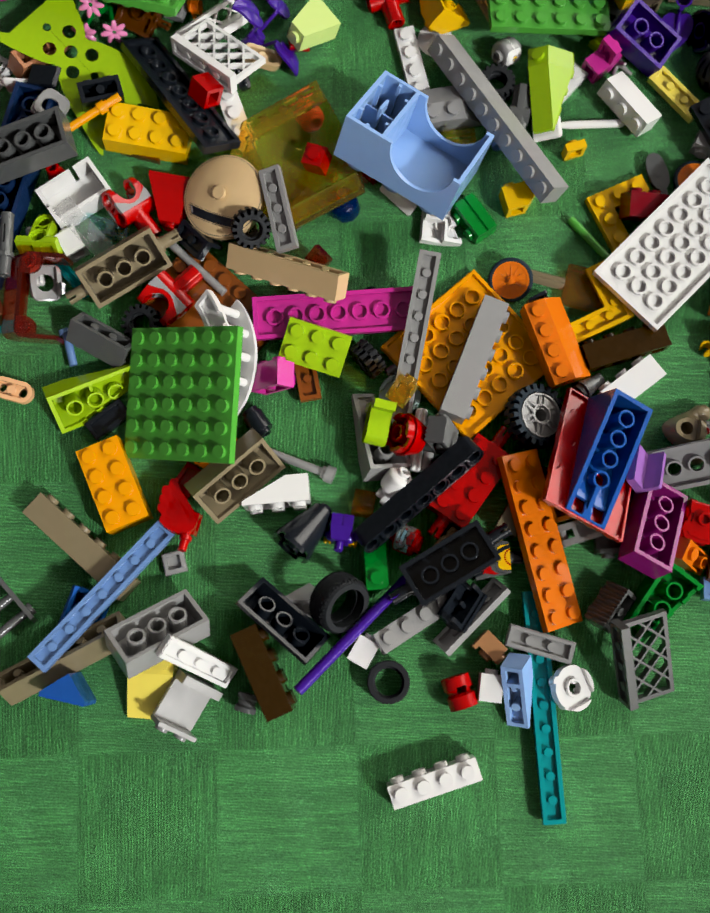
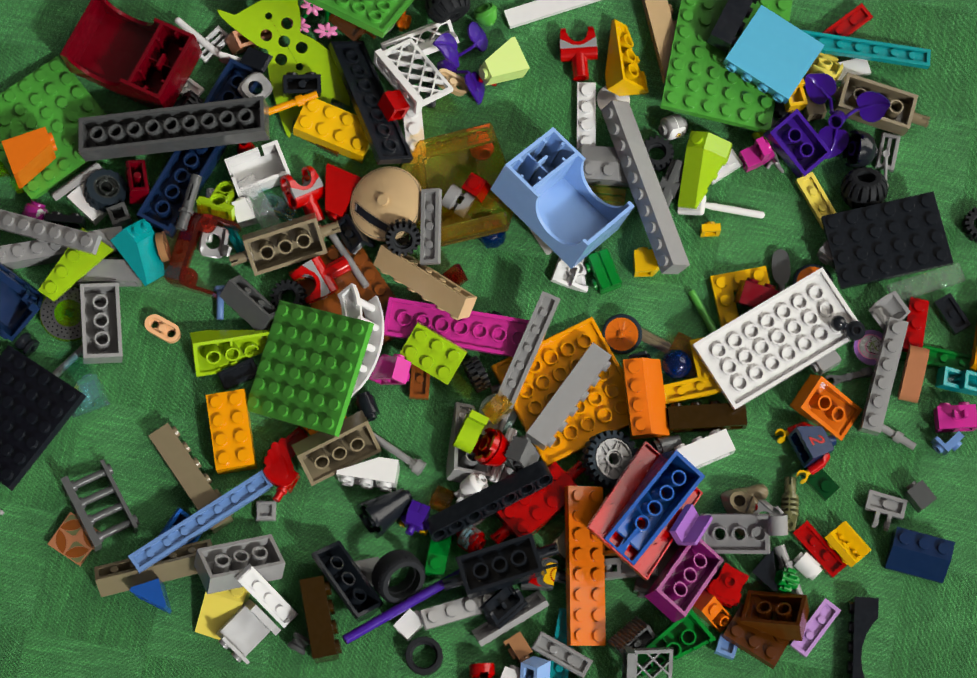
camera: 15 degrees right, 5 degrees down
white brick [597,71,662,138] -> none
none -> light grey wheel [442,184,475,218]
none -> clear blue hair [661,349,692,378]

